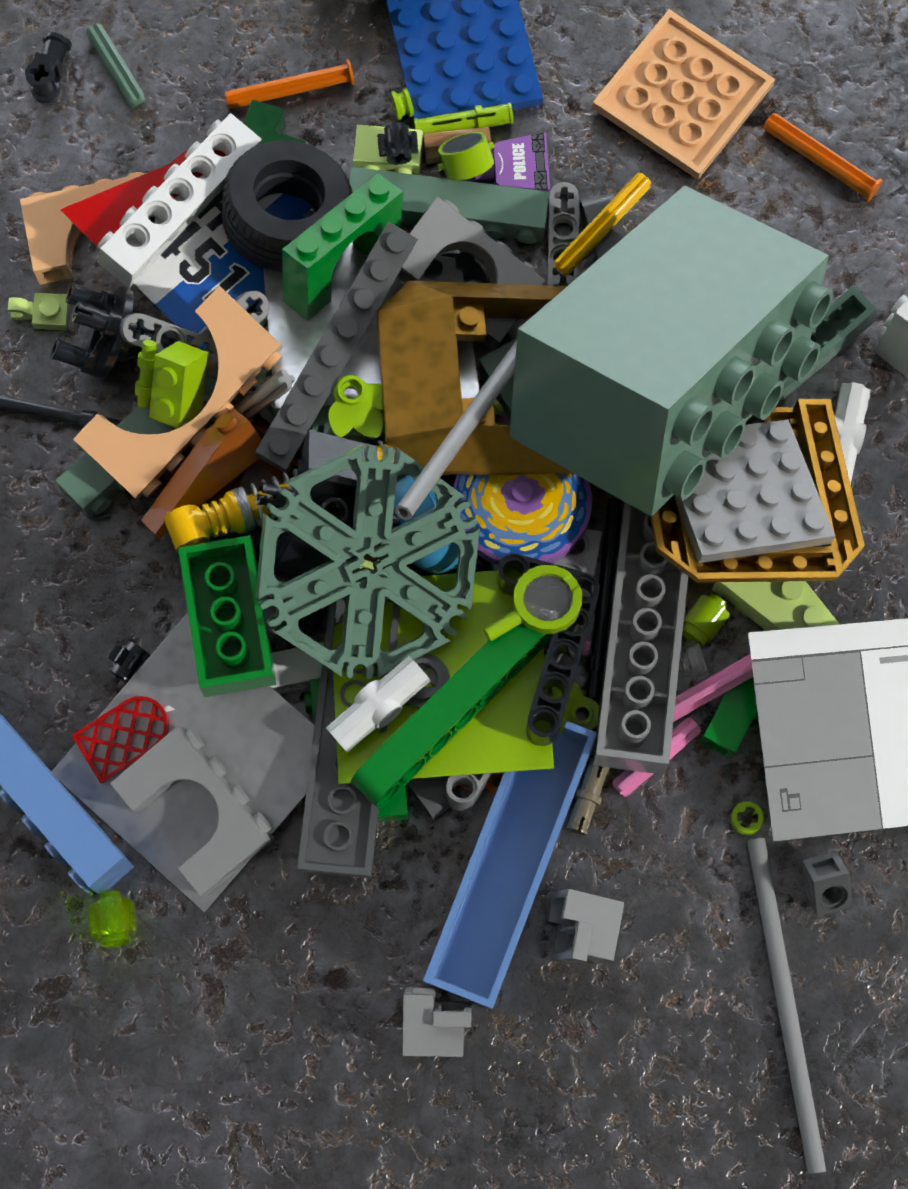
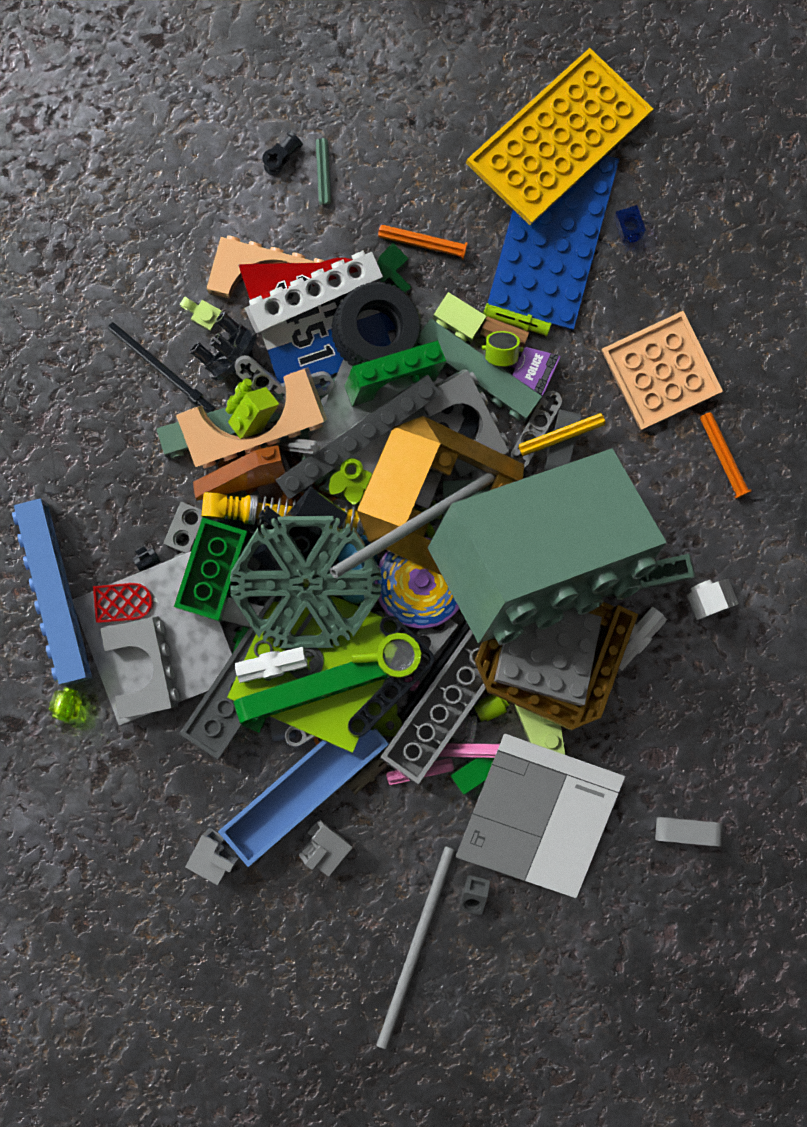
camera: 25 degrees right, 10 degrees up
black gear [377,122,418,165] -> none
lime bush [390,88,414,121] -> none
lime bush [731,801,764,835] -> none
none -> light grey brick [163,502,210,553]

